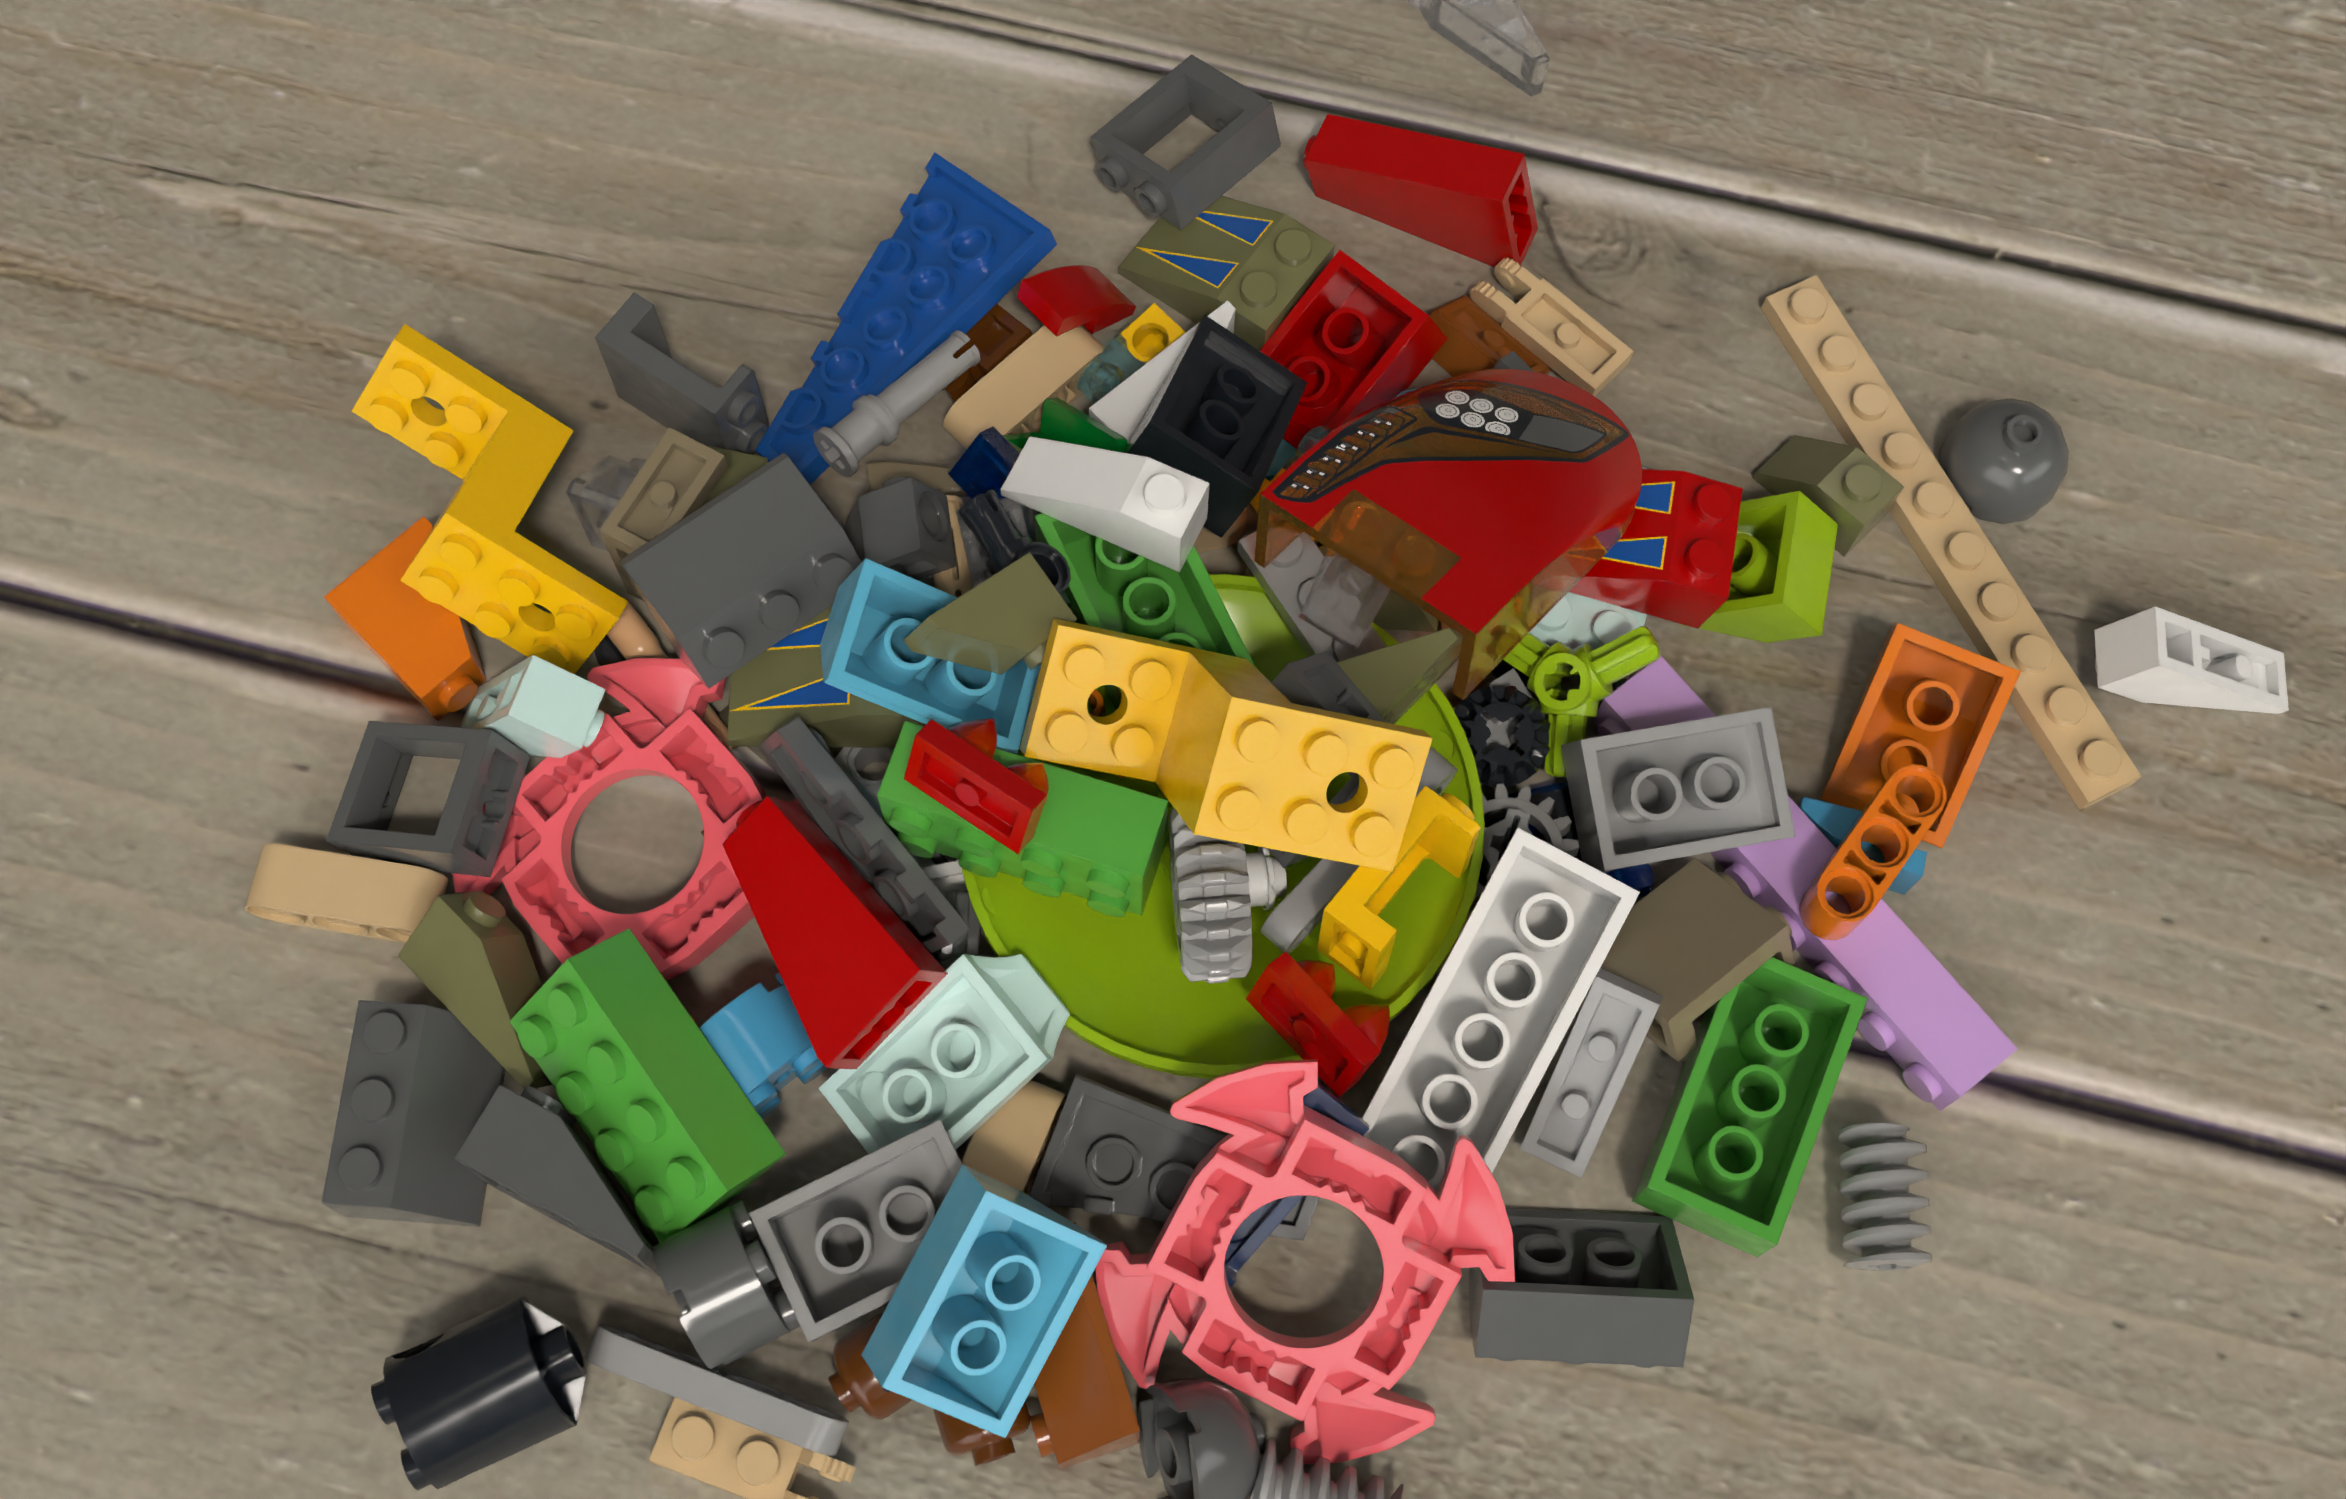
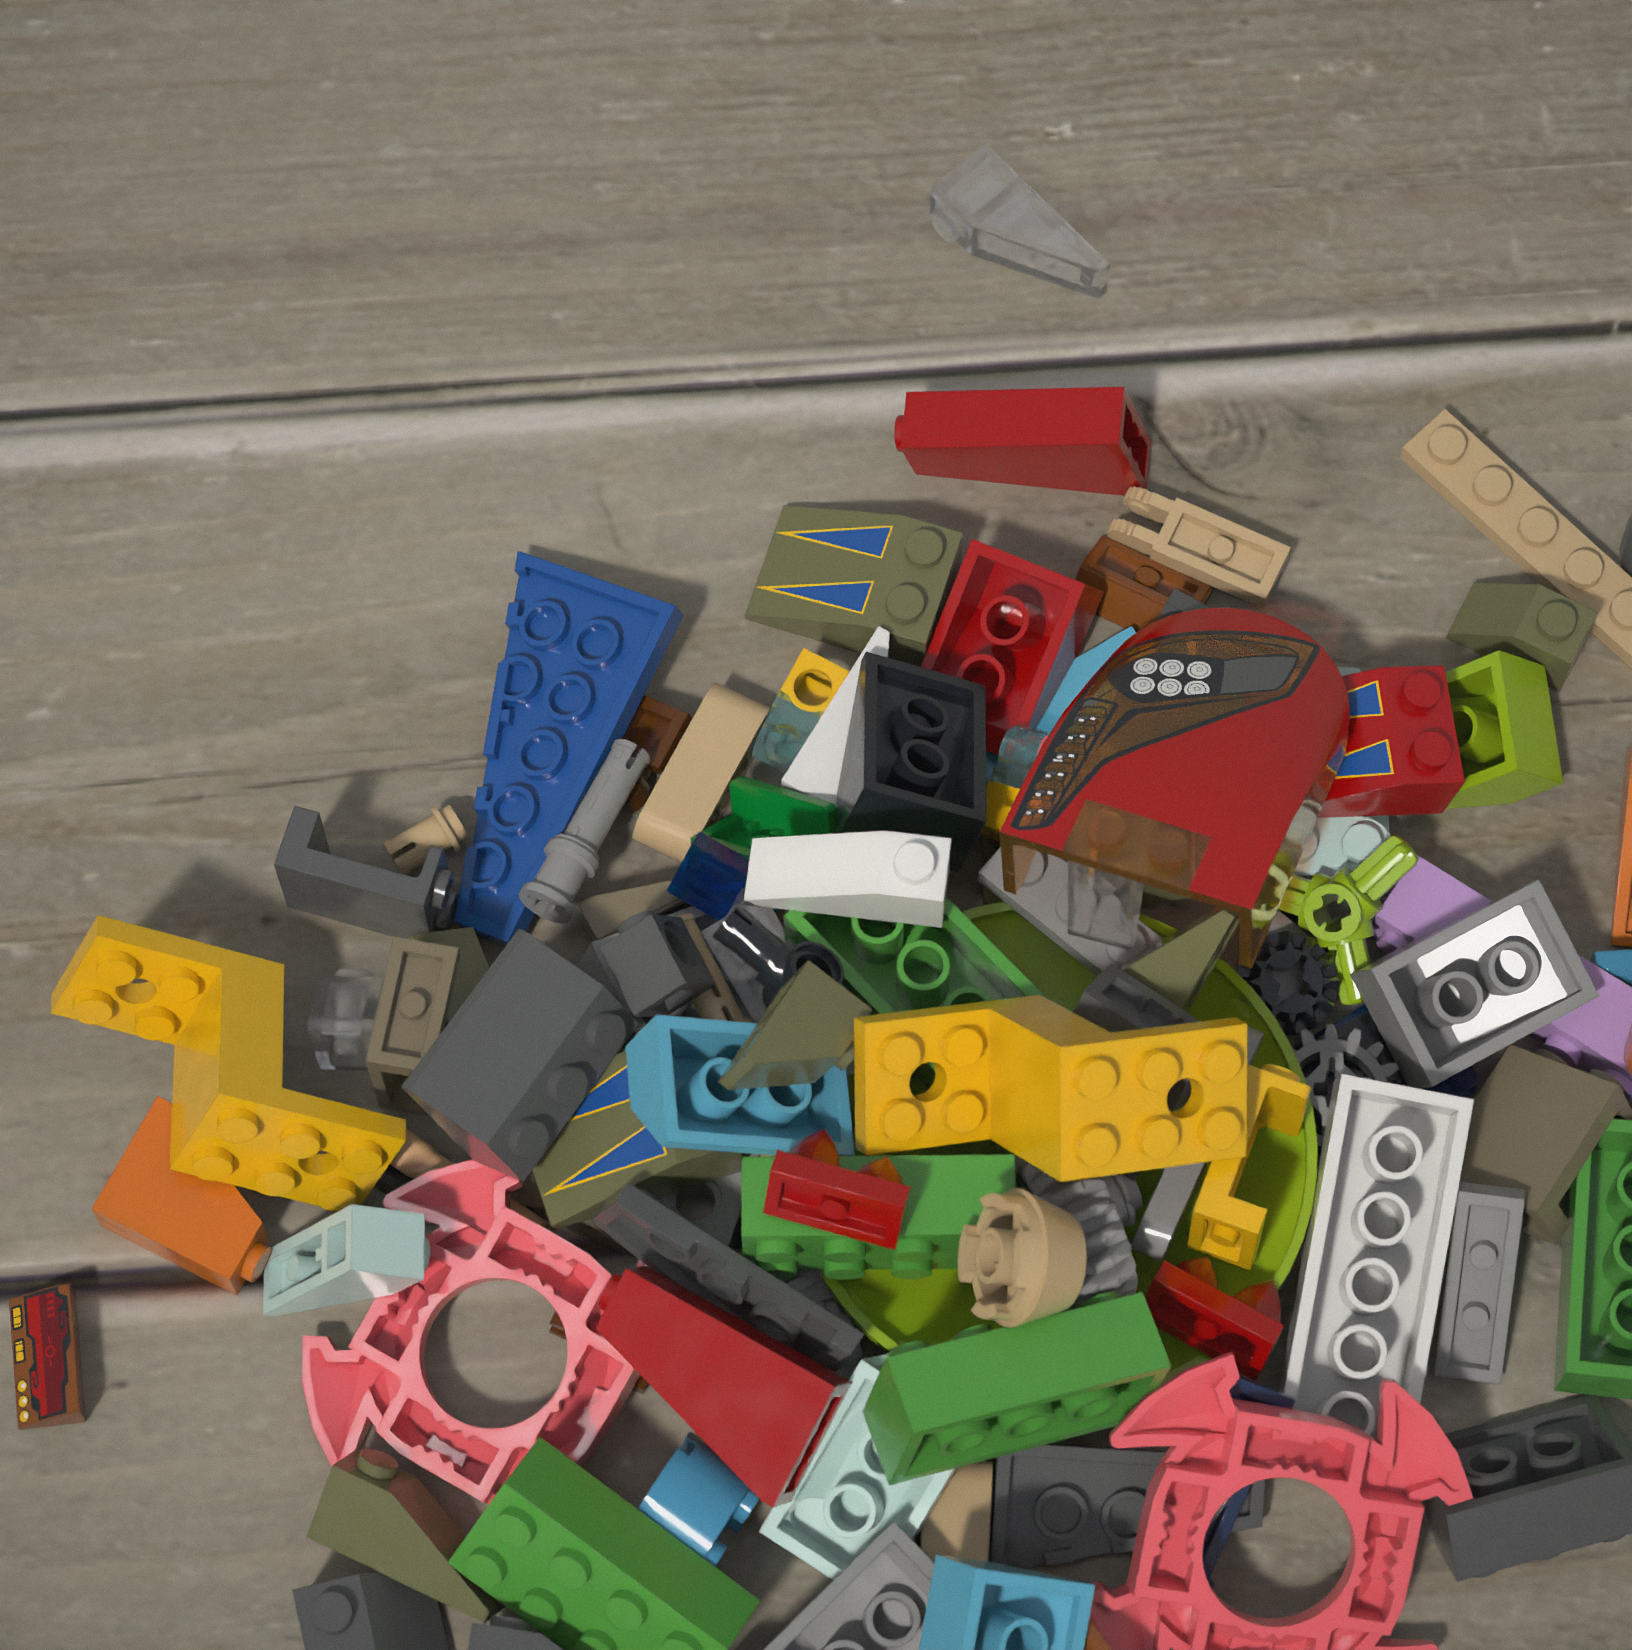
camera: 15 degrees left, 0 degrees up
tan beam [244,843,449,943] -> none
dark grey window [326,721,530,877] -> none
red slope [1016,265,1137,337] -> none
dark grey window [1091,54,1281,230] -> none
none -> slope [9,1283,86,1430]
none -> tan pin [383,805,469,875]
none -> bright green brick [862,1292,1171,1485]
none -> tan cone [958,1188,1087,1328]

